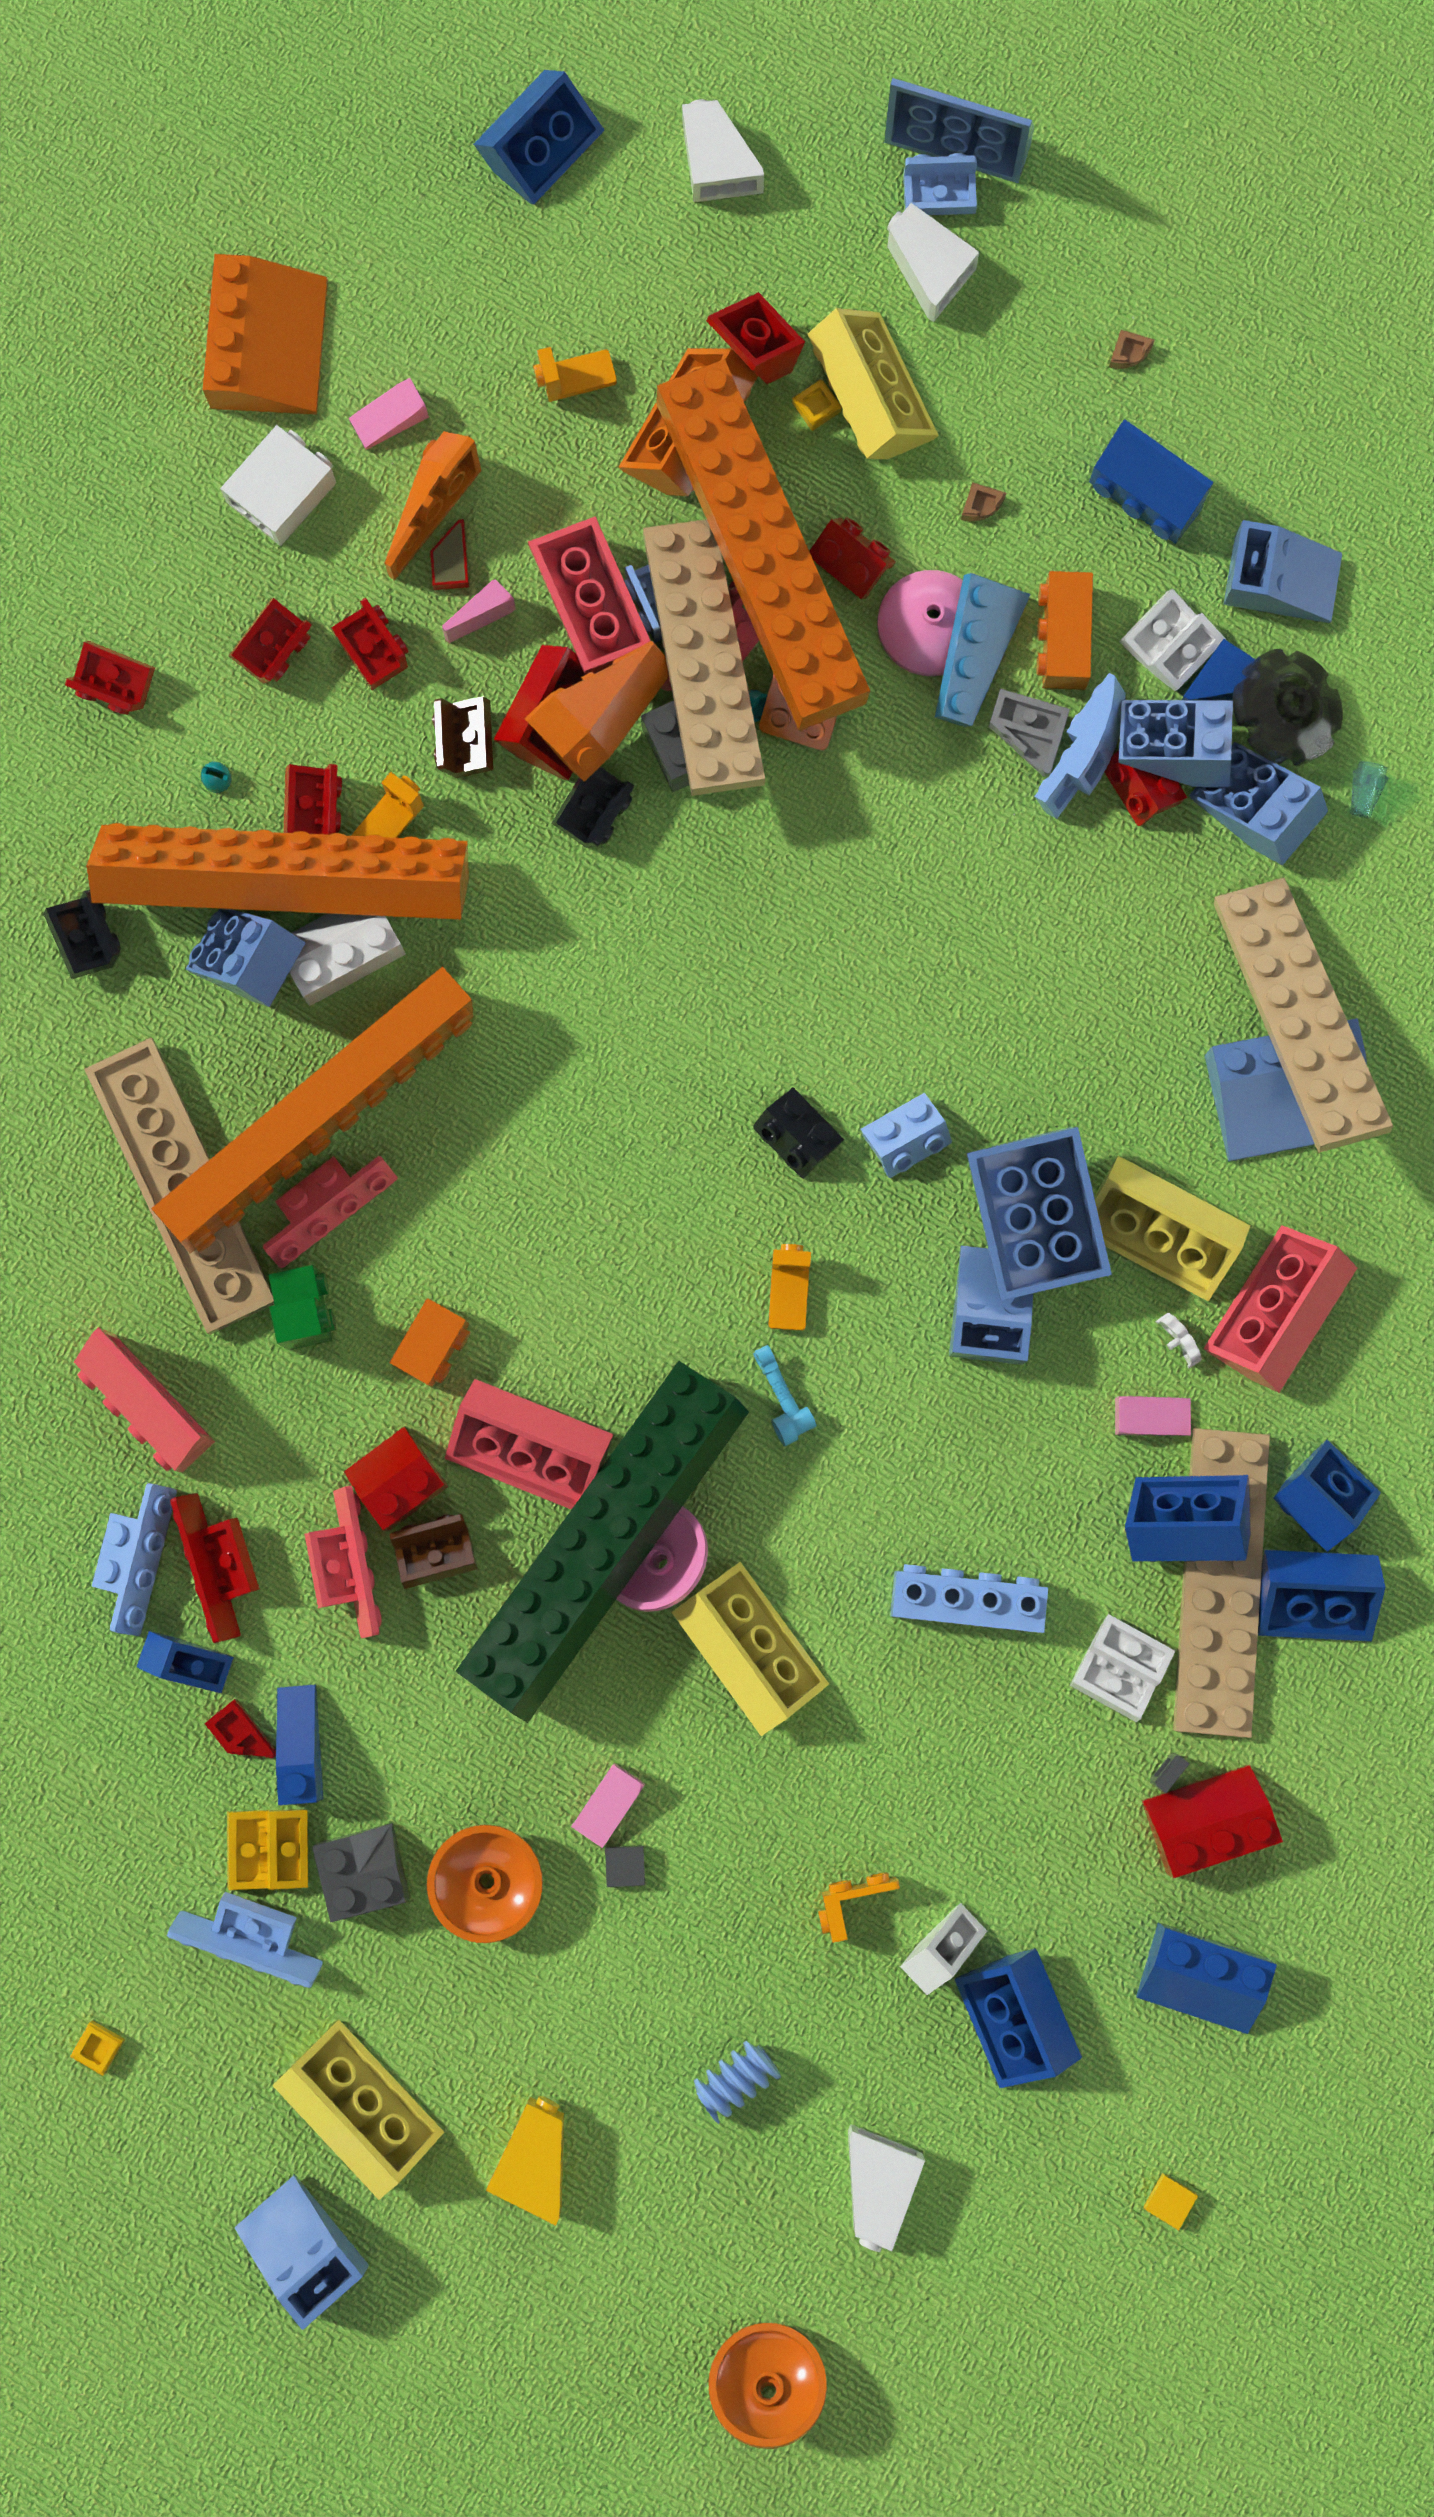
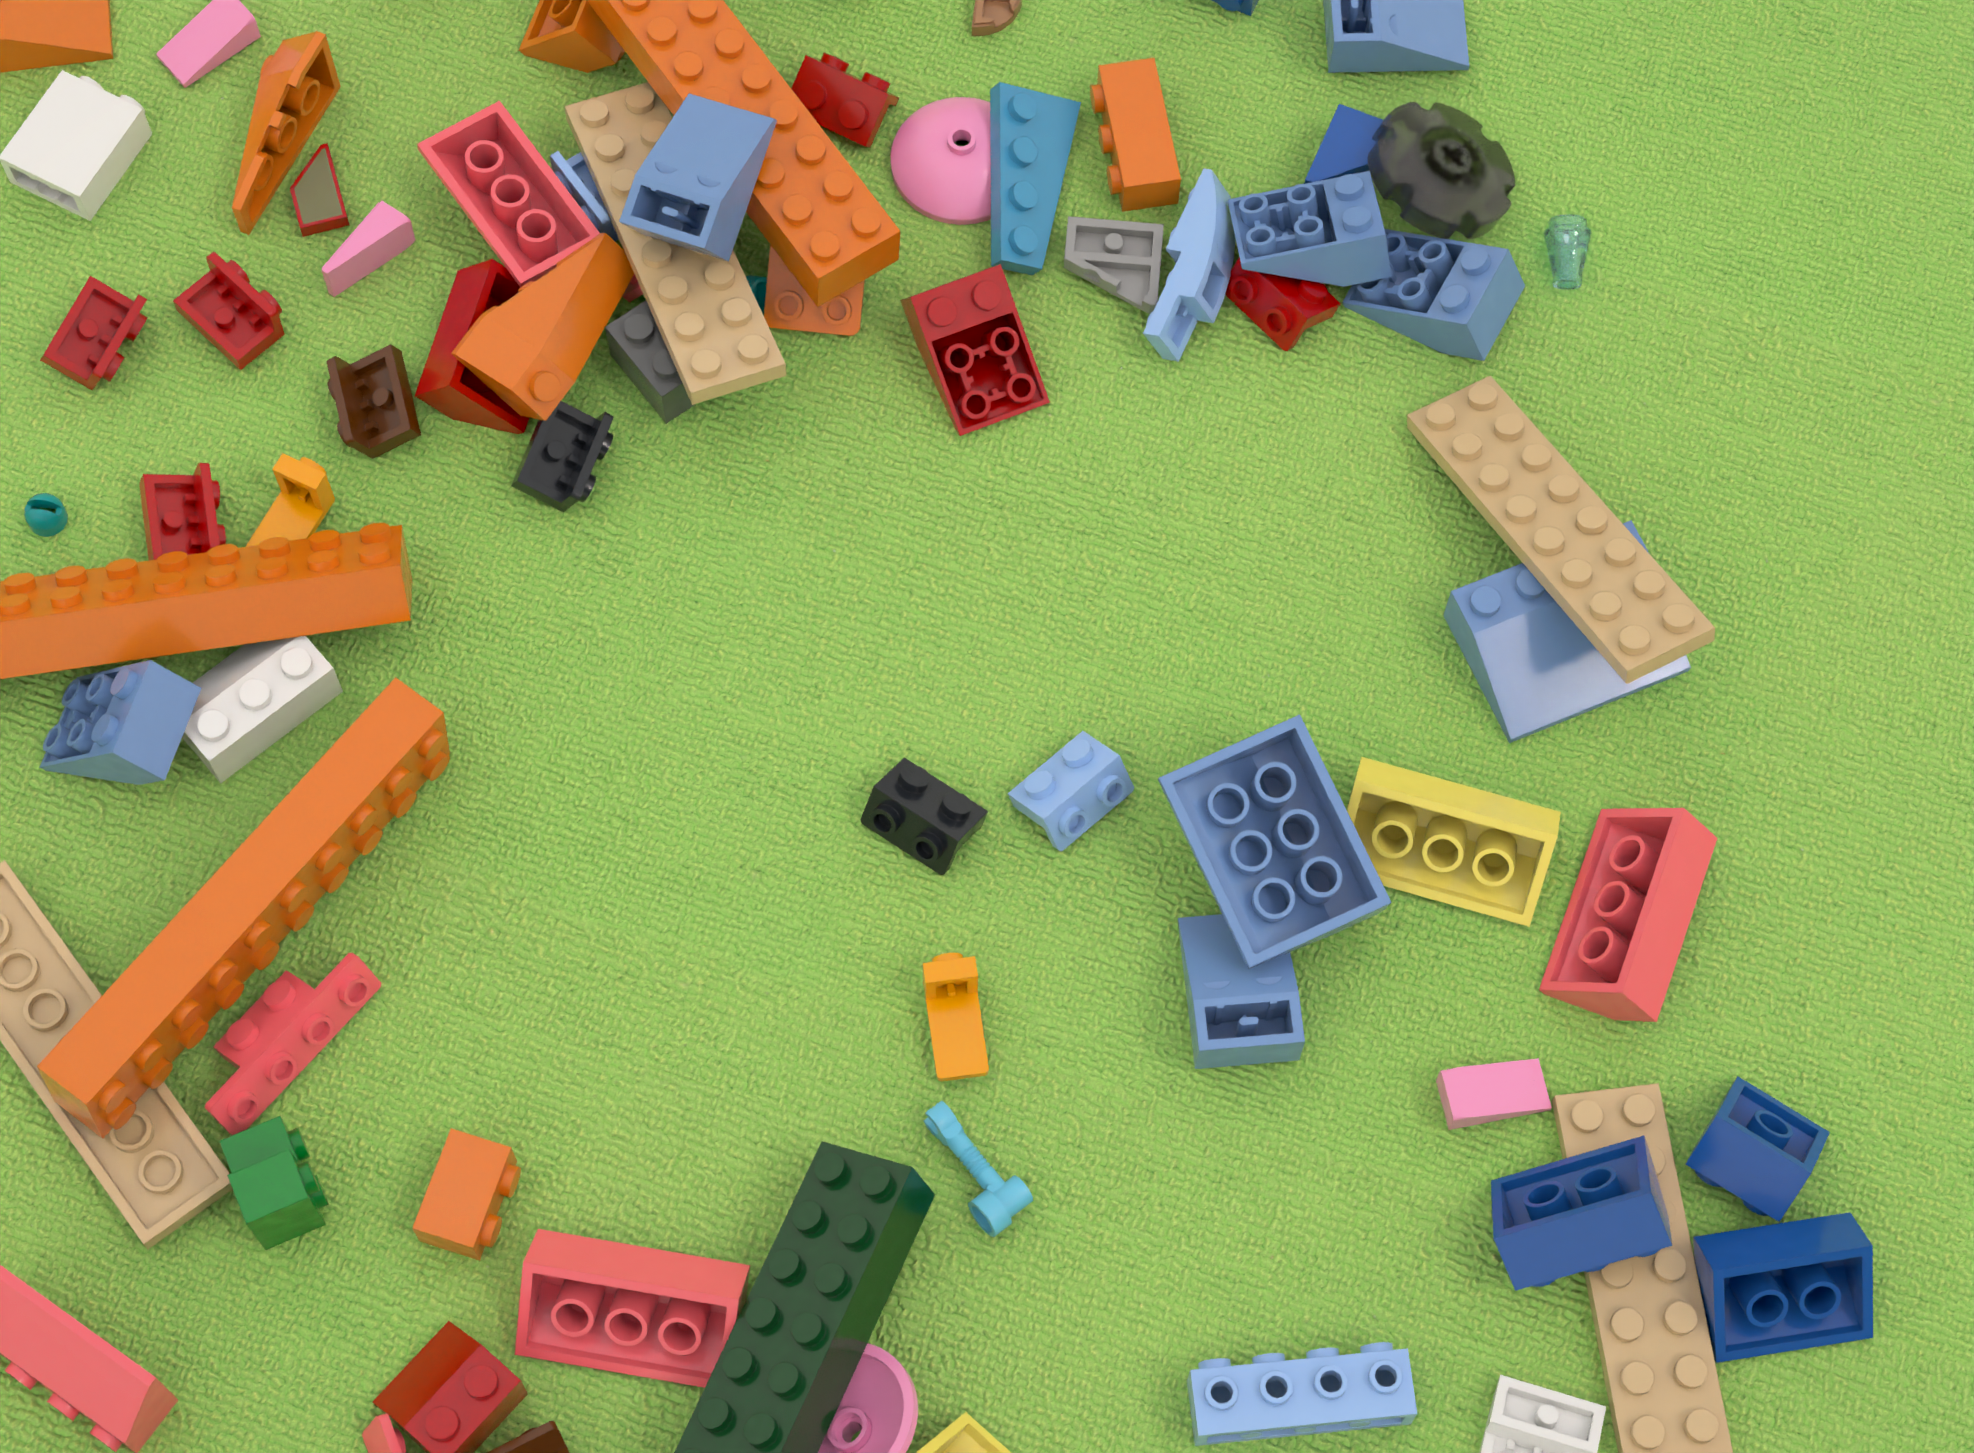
camera: 15 degrees left, 15 degrees down
white slope [1119,589,1226,691] -> none
white piece [1155,1313,1202,1369] -> none
none -> medium blue slope [619,93,777,262]
none -> red slope [900,264,1050,436]

